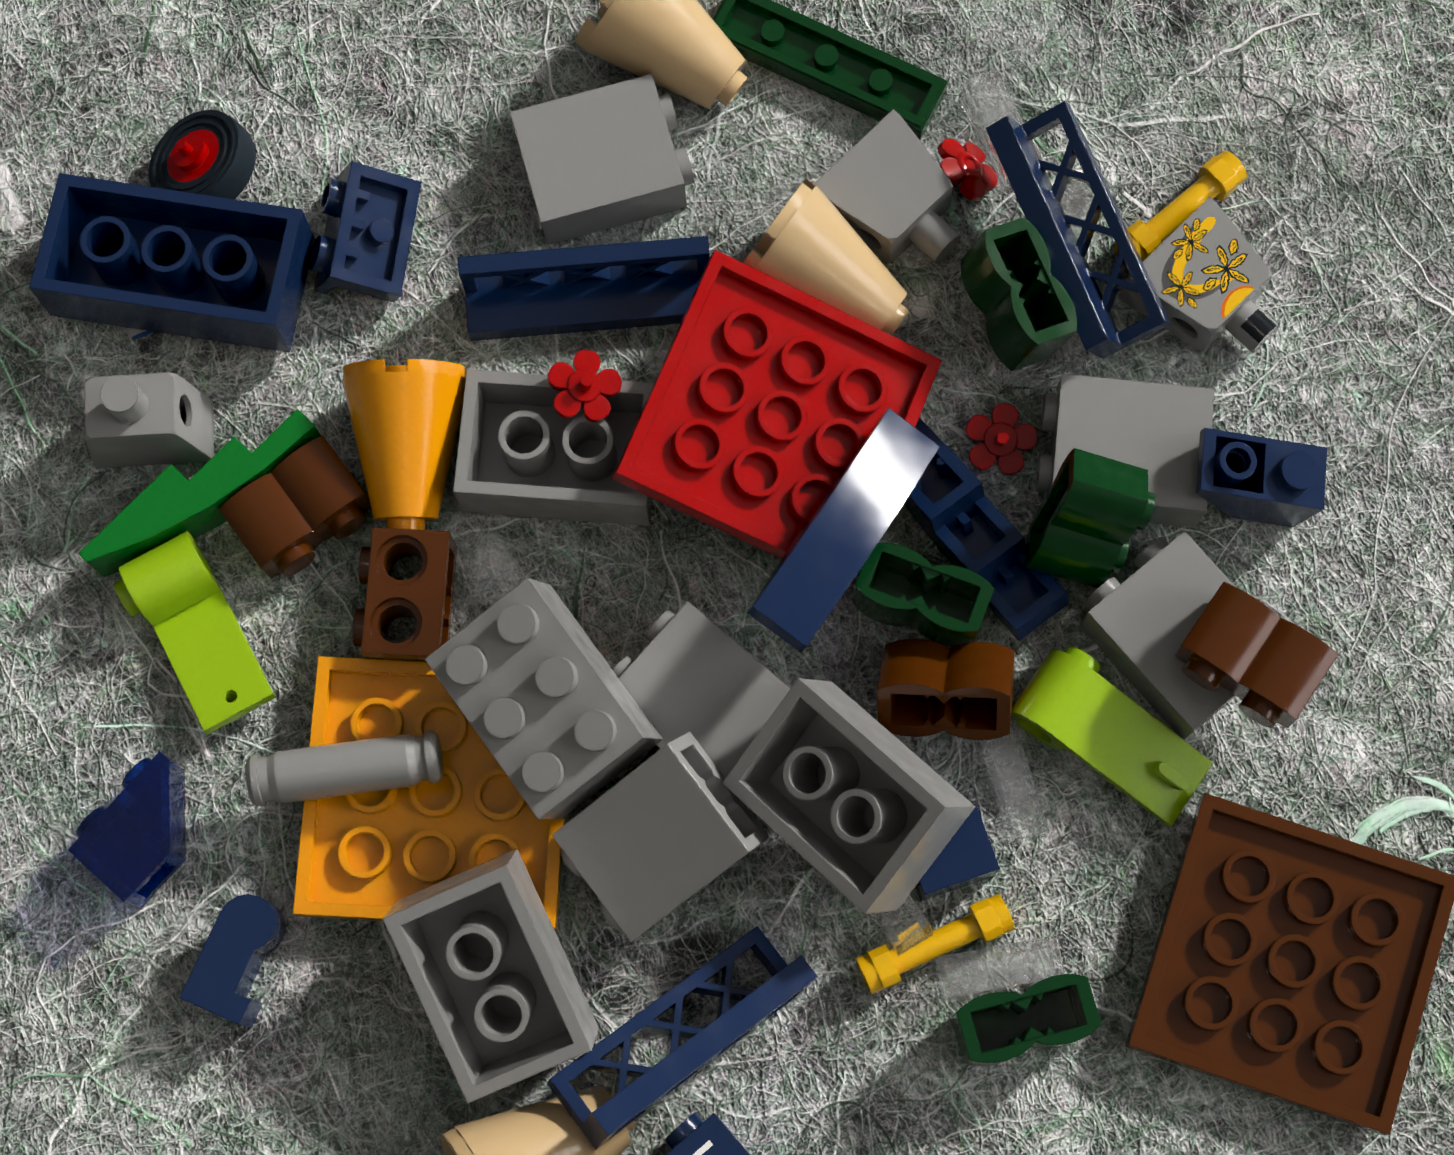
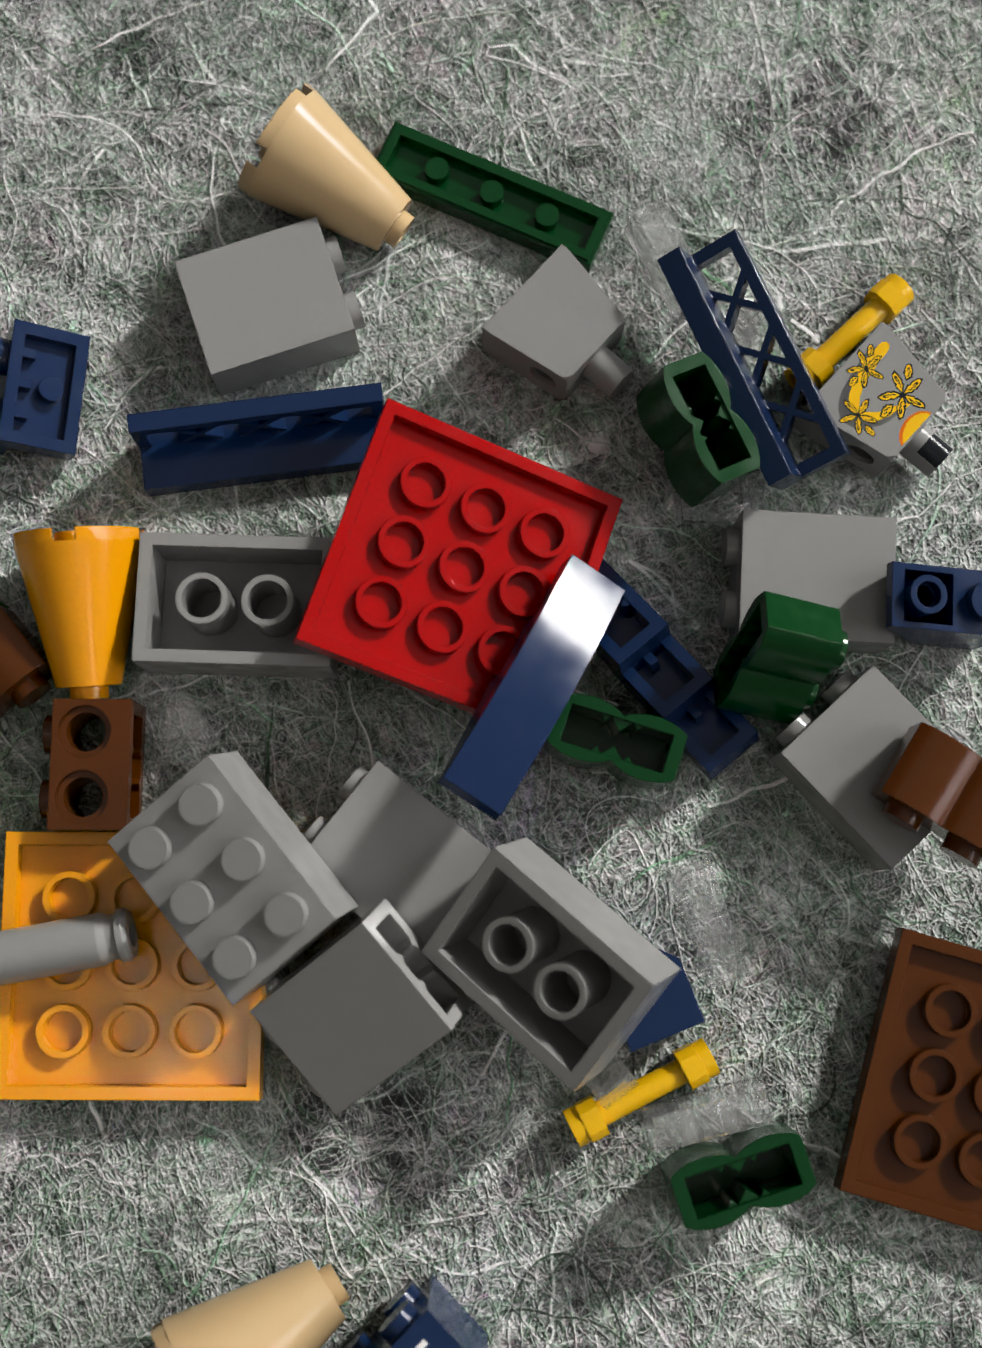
camera: 10 degrees left, 5 degrees up
light grey brick [383,849,599,1103] -> none
red plant [547,350,622,423] -> none
dark blue fence [547,926,818,1150] -> none
tan cone [743,178,910,335] -> none
reddish brown brick [877,639,1015,740] -> none
red plant [937,138,998,201] -> none
red plant [965,403,1038,475] -> none
lime door [1011,646,1213,826] -> none

